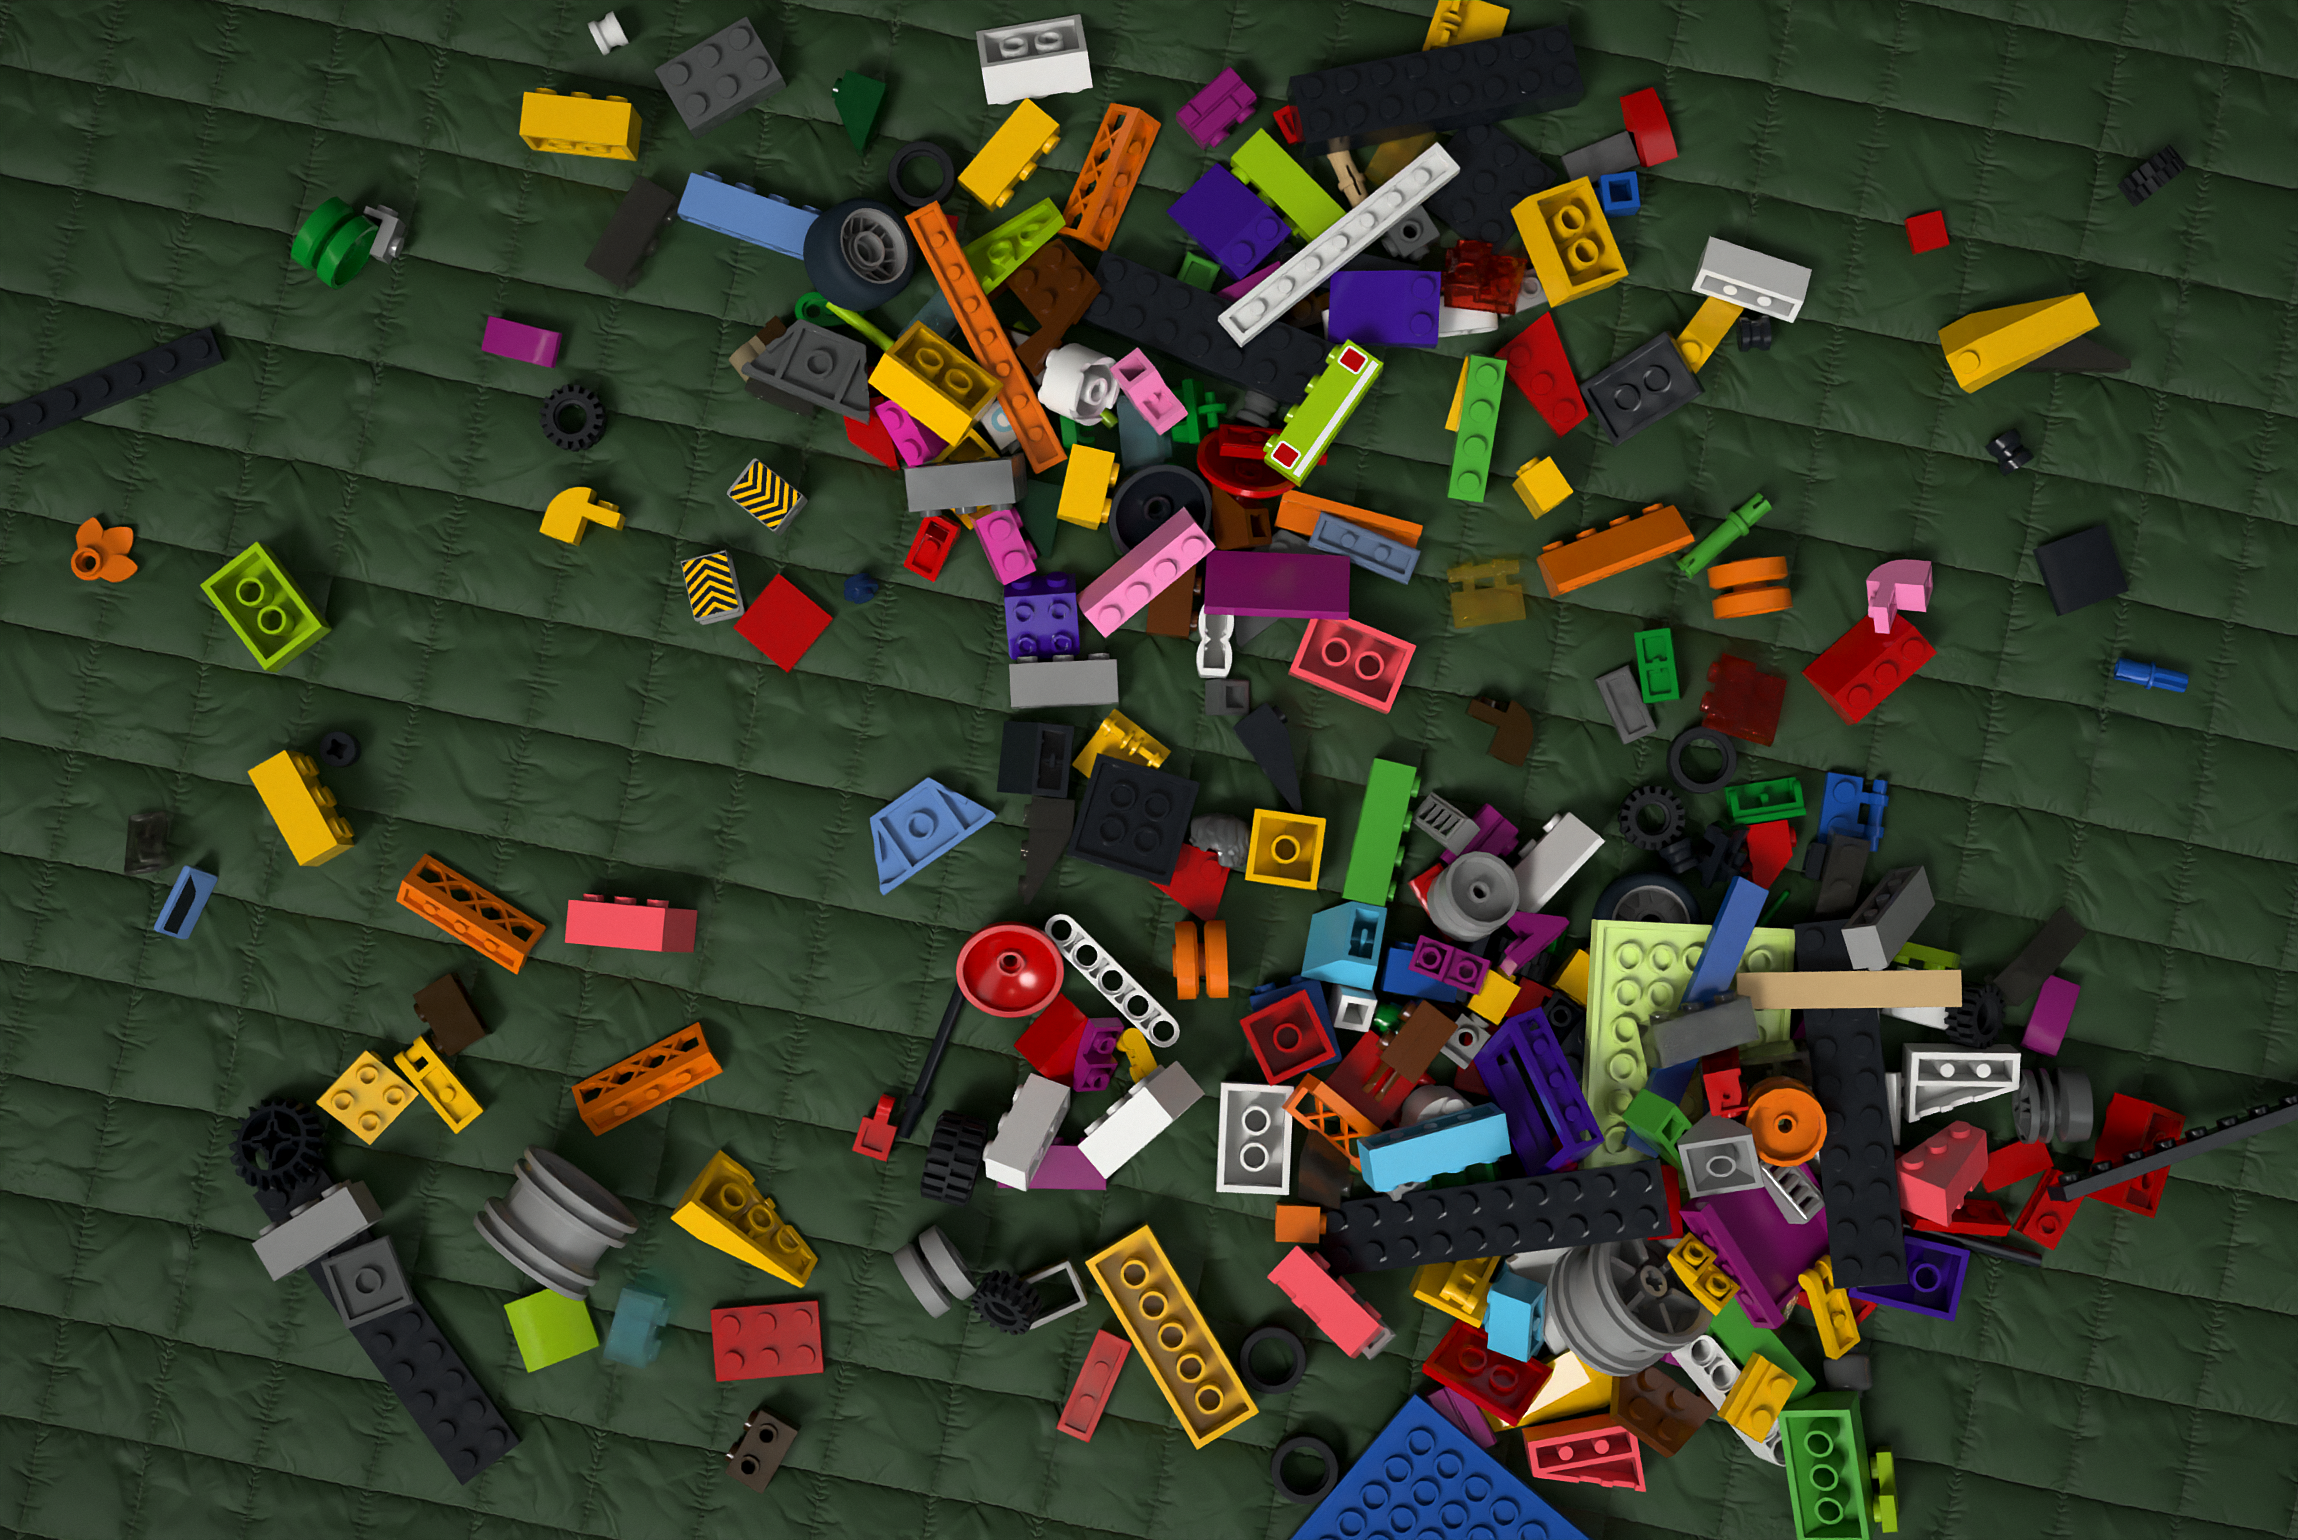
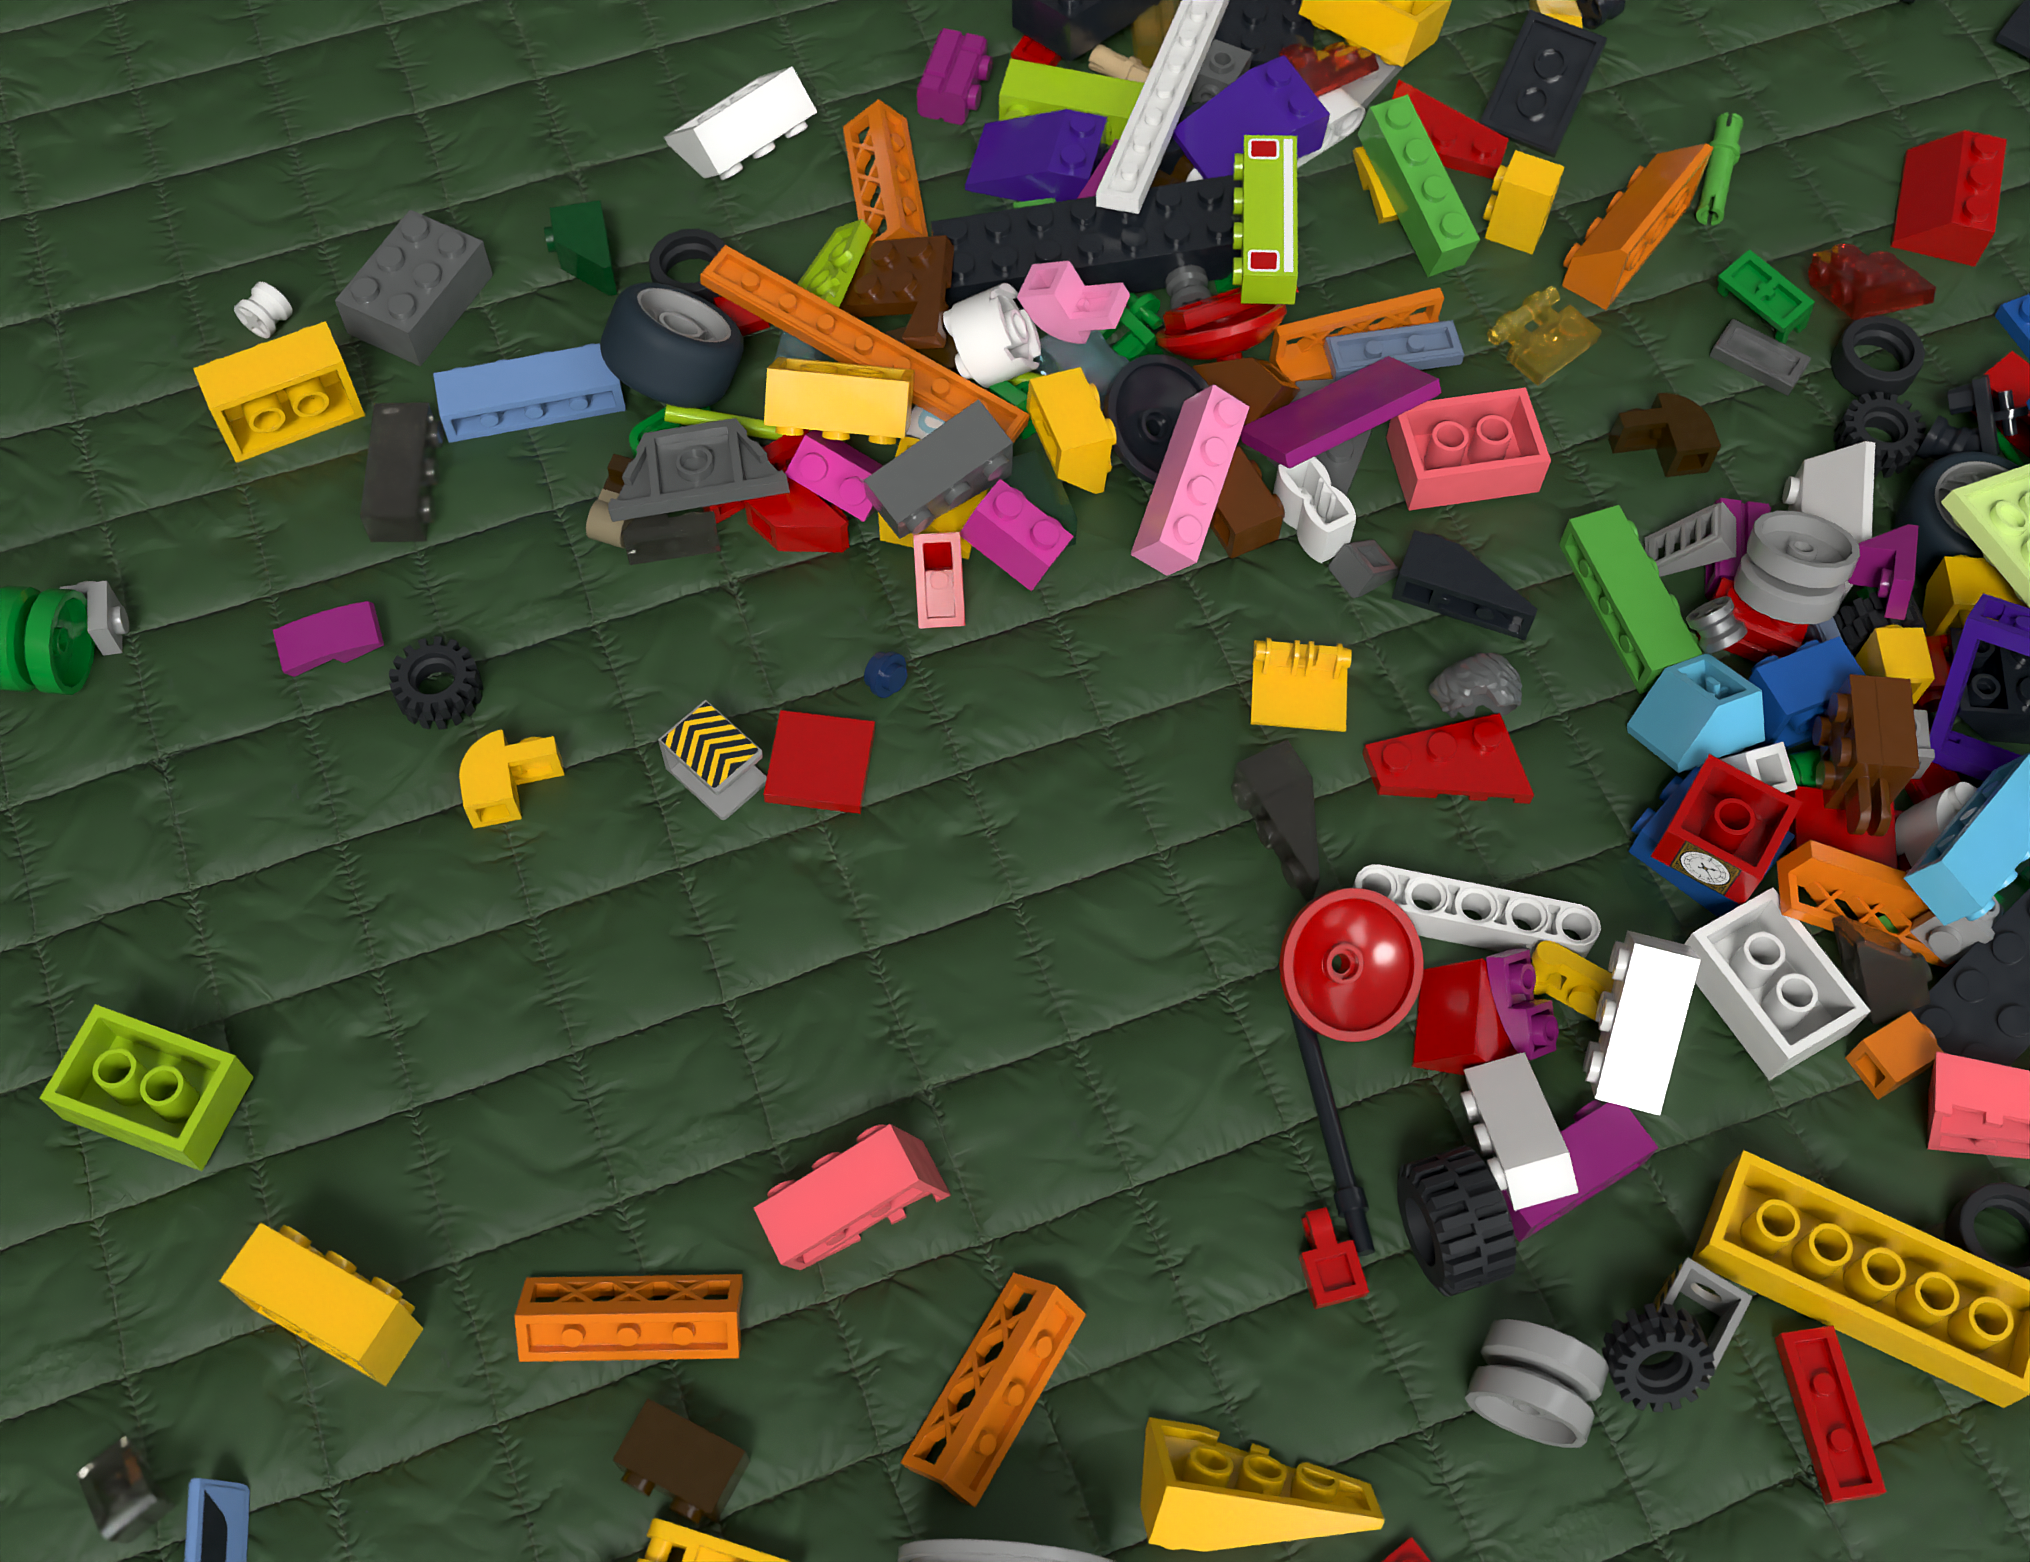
camera: 40 degrees left, 25 degrees down
black wheel [319,731,362,768] -> none
piece [727,458,808,537] -> none
medium blue wing [870,777,997,896] -> none
yellow brick [958,97,1061,212] -> none
black slope [997,721,1075,799] -> none
dark purple bracket [1004,571,1080,660] -> none
light grey brick [1009,653,1119,709] -> none
black plate [1066,753,1201,887] -> none
orange wheel [1172,920,1228,1000] -> none
yellow slope [1245,808,1326,890] -> none
magenta slope [1408,935,1492,996] -> none
orange wheel [1707,556,1793,619] -> none
green hinge [1723,777,1806,826] -> none
bright pink brick [1866,559,1933,634] -> none
none -> flat silver wheel [1686,596,1748,654]

